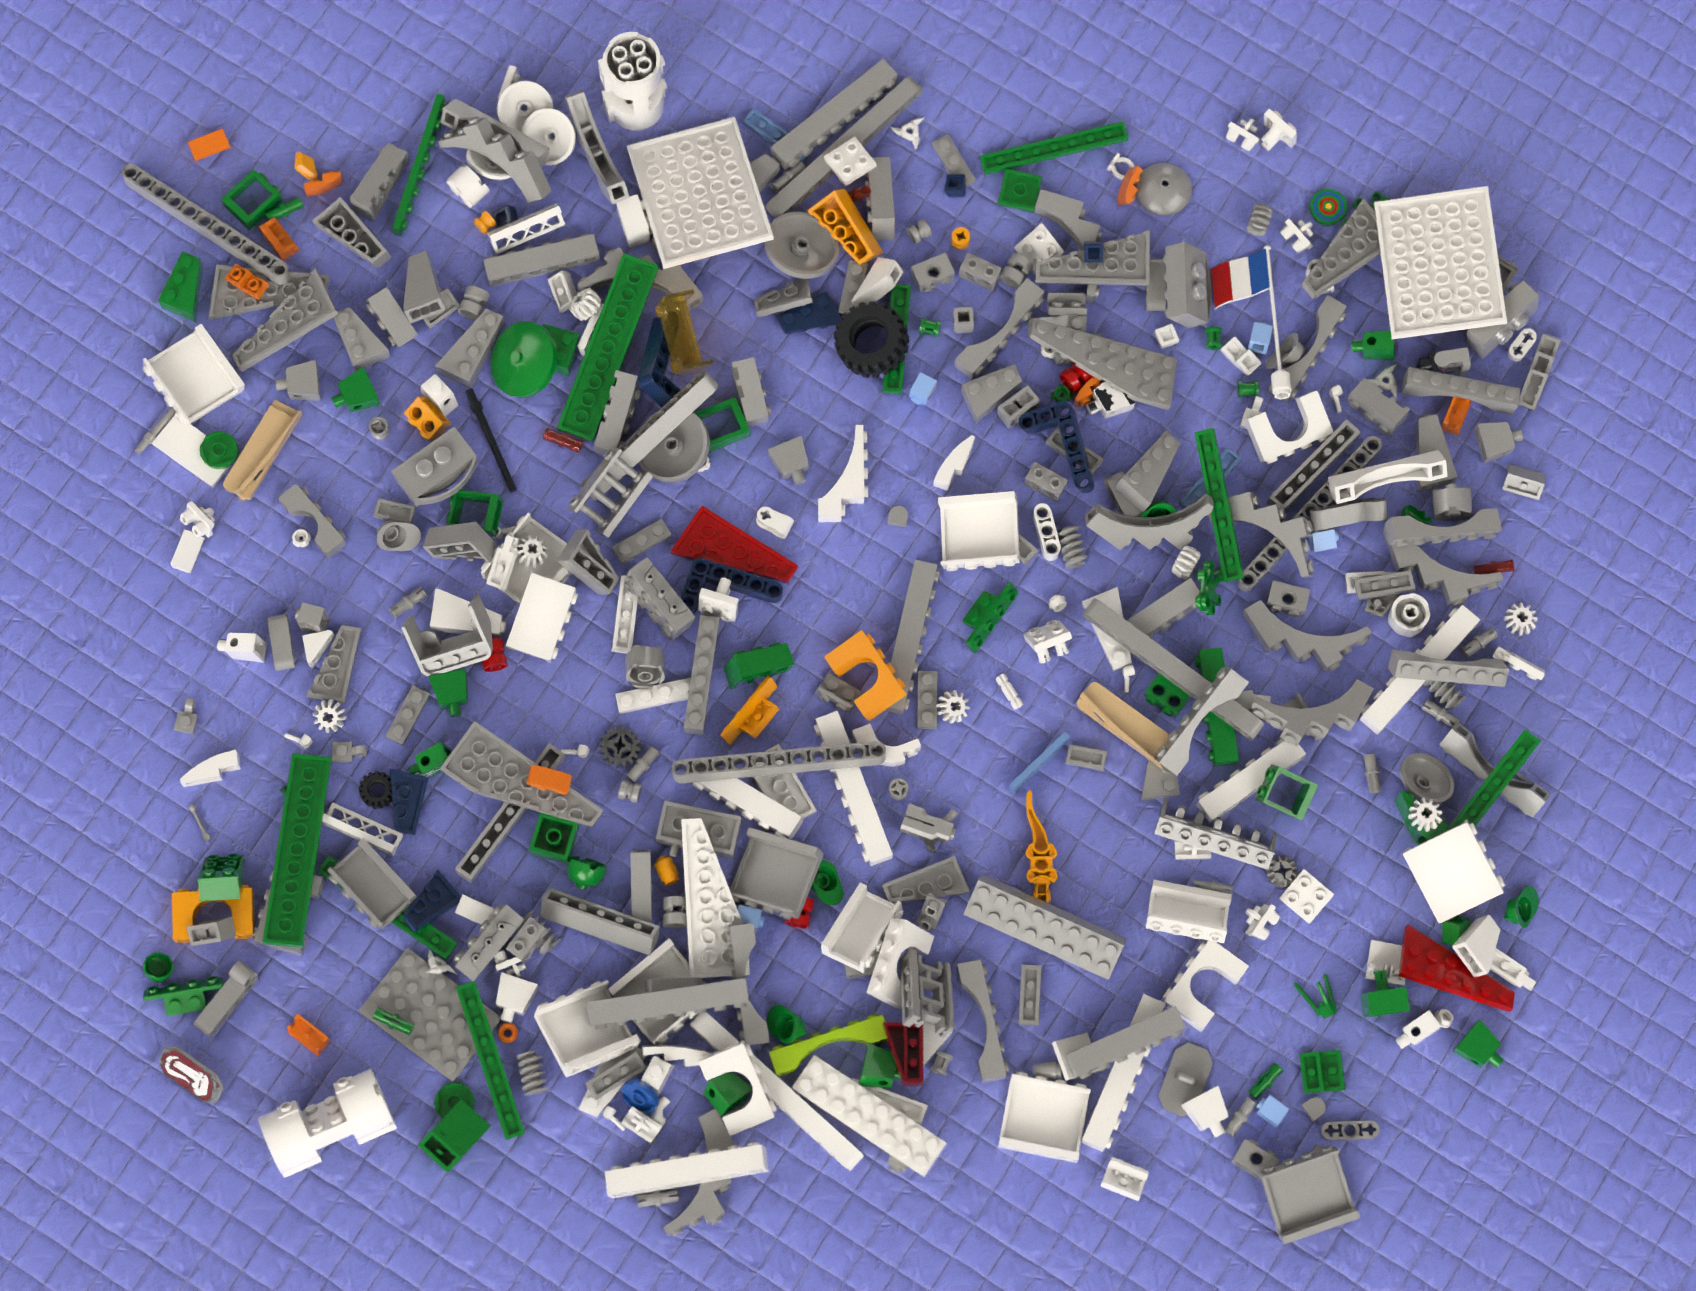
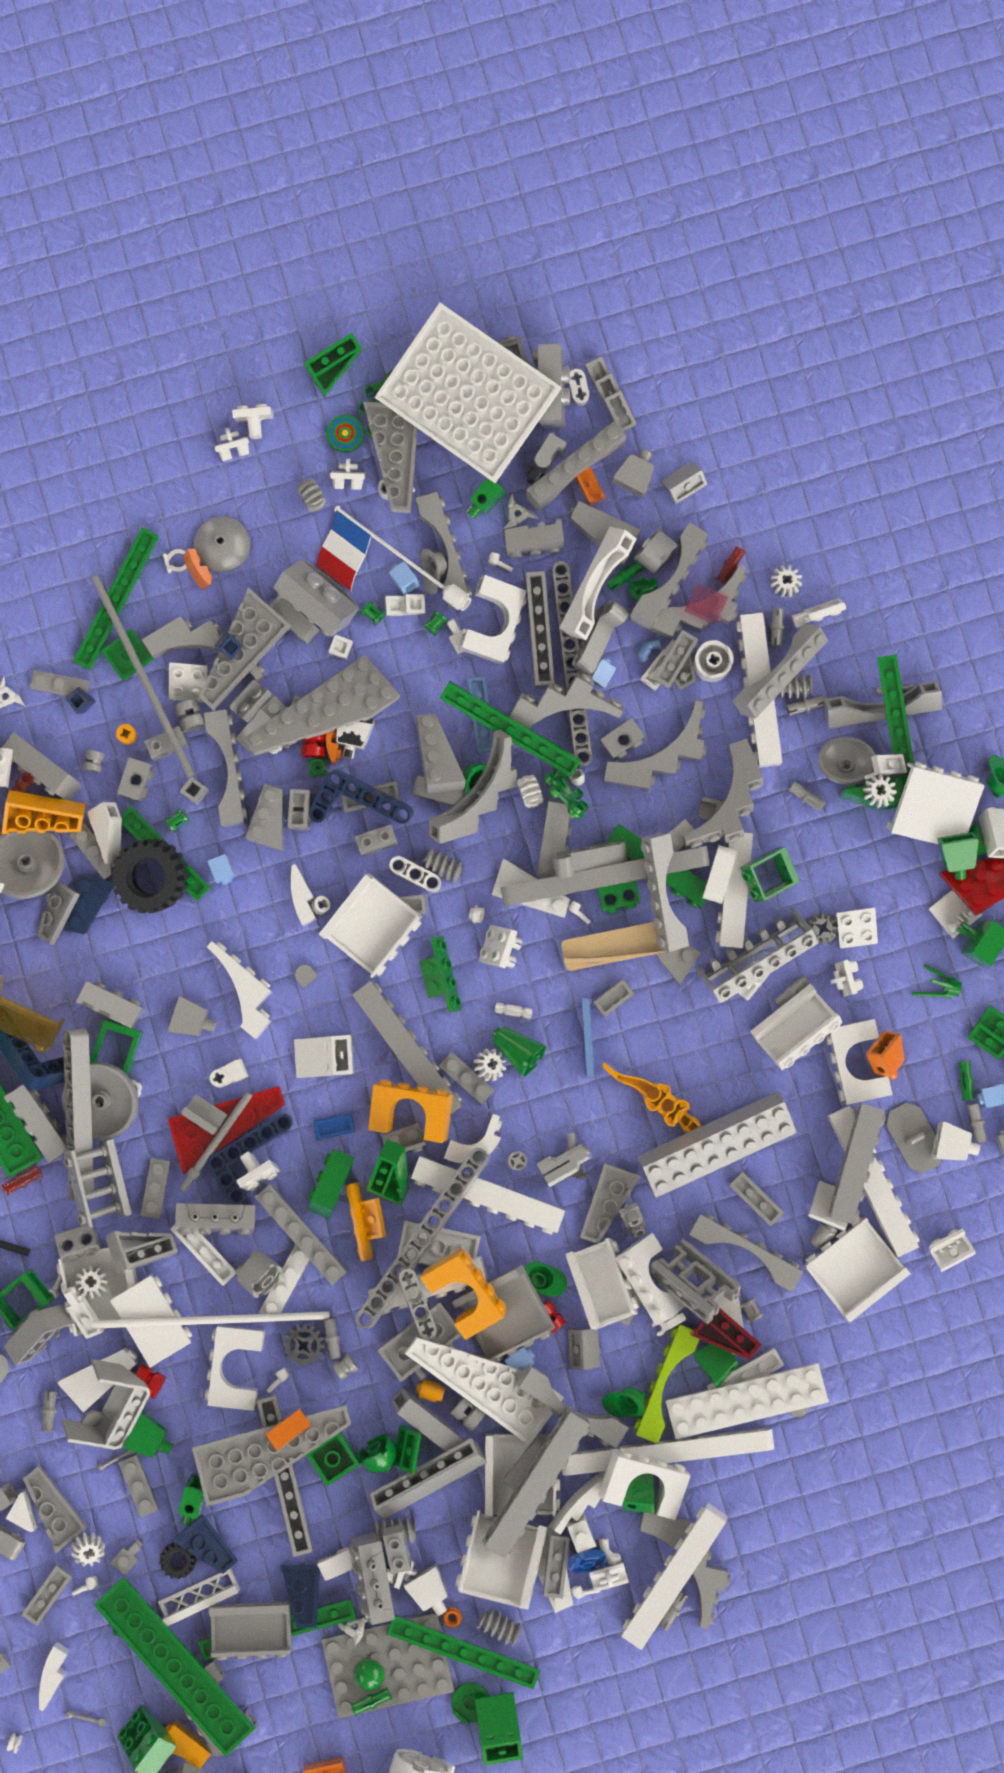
camera: 45 degrees left, 10 degrees up
none -> white bush [7,1733,23,1754]
none -> light grey plate [22,1564,74,1626]
none -> light grey brick [54,1225,101,1262]
none -> light grey piece [92,576,194,777]
none -> white piece [92,1311,330,1328]
none -> light grey hinge [97,1450,135,1471]
none -> light grey bar [179,1091,253,1192]
none -> light grey panel [181,1095,227,1135]
none -> white arch [205,1325,265,1411]
none -> white slope [294,1035,354,1078]
none -> green wedge [304,333,362,398]
none -> white bush [311,896,330,915]
none -> blue tile [313,1113,355,1140]
none -> green hair [353,1658,385,1691]
none -> green wedge [366,1139,409,1206]
none -> green slope [393,1425,421,1474]
none -> light grey beam [397,1266,437,1340]
none -> light orange arch [420,1247,507,1340]
none -> green cone [492,1027,547,1077]
none -> light grey beam [551,841,628,878]
none -> light grey panel [568,1329,600,1370]
none -> white hinge [569,769,585,786]
none -> green pin [606,561,644,592]
none -> medium blue arm [637,639,661,662]
none -> white plate [651,1311,687,1336]
none -> clear pink piece [685,583,728,625]
none -> white beam [702,845,737,904]
none -> white panel [864,754,907,780]
none -> orange torso [866,1030,904,1080]
none -> torso [937,832,978,880]

